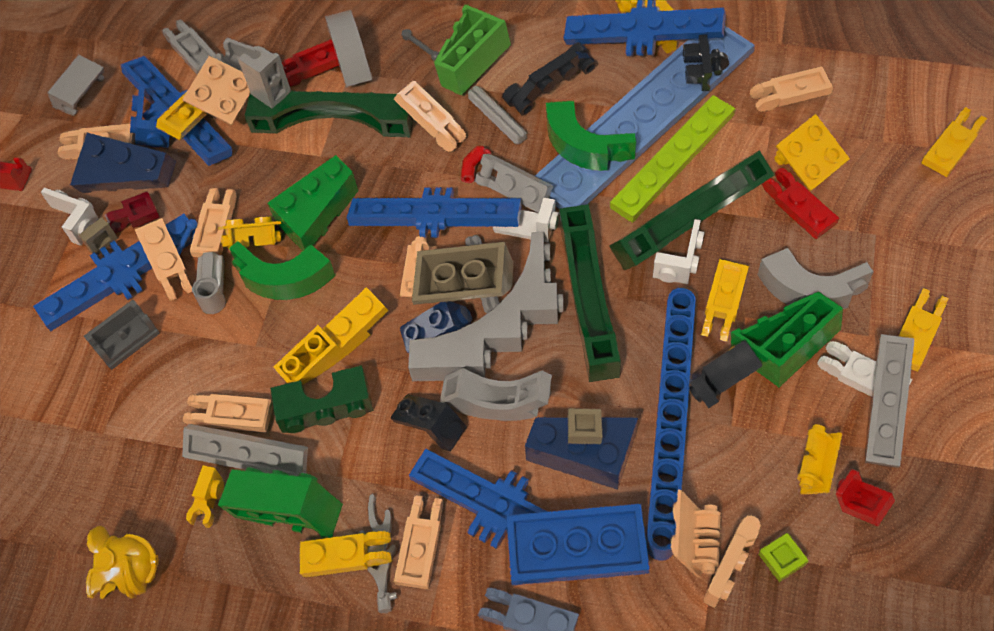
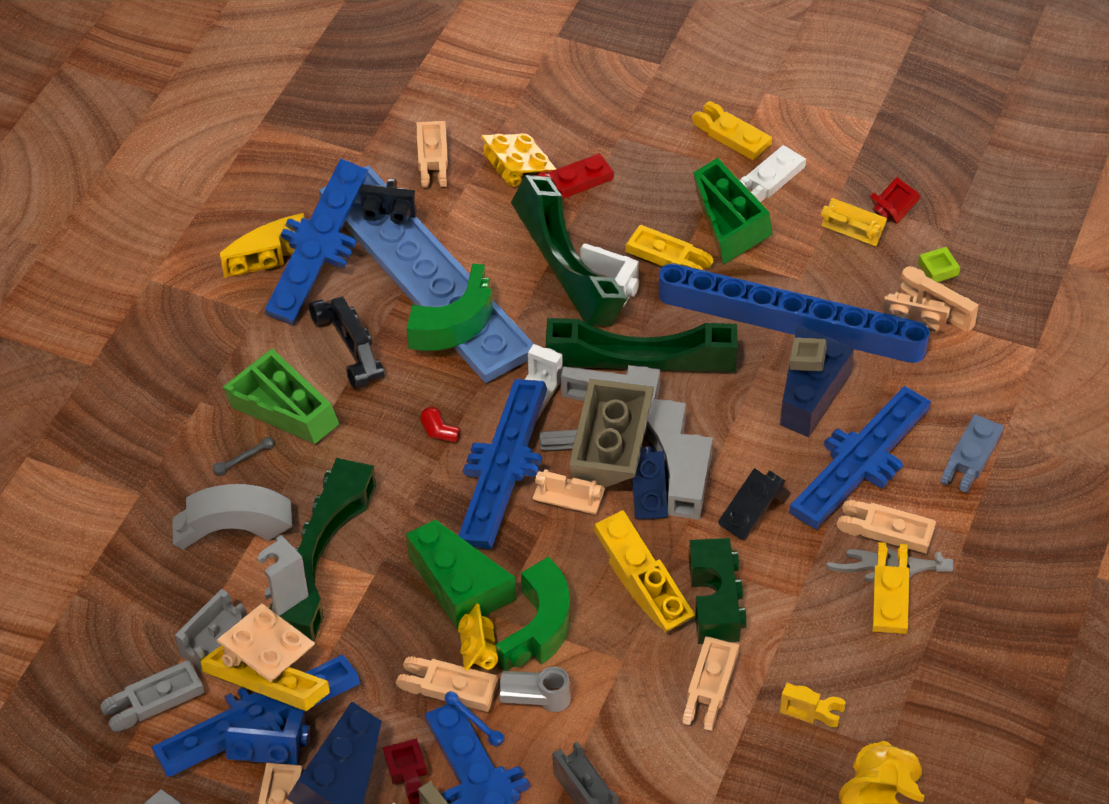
camera: 85 degrees left, 10 degrees down
light nougat hinge [135,218,192,301] -> none
light grey plate [182,424,308,476] -> none
green wedge [218,467,343,539] -> none
red hinge [282,39,339,87] -> none
light nougat hinge [393,81,466,152] -> none
light grey arch [440,368,552,421] -> none
light grey axle [468,86,527,145] -> none
light grey plate [475,154,553,213] -> none
blue plate [506,504,650,585] -> none
lime plate [610,95,735,223] -> none
black bracket [689,340,762,408] -> none
light grey arch [757,248,874,309] -> none
light grey plate [865,334,914,468] -> none
yellow hinge [921,107,987,177] -> none

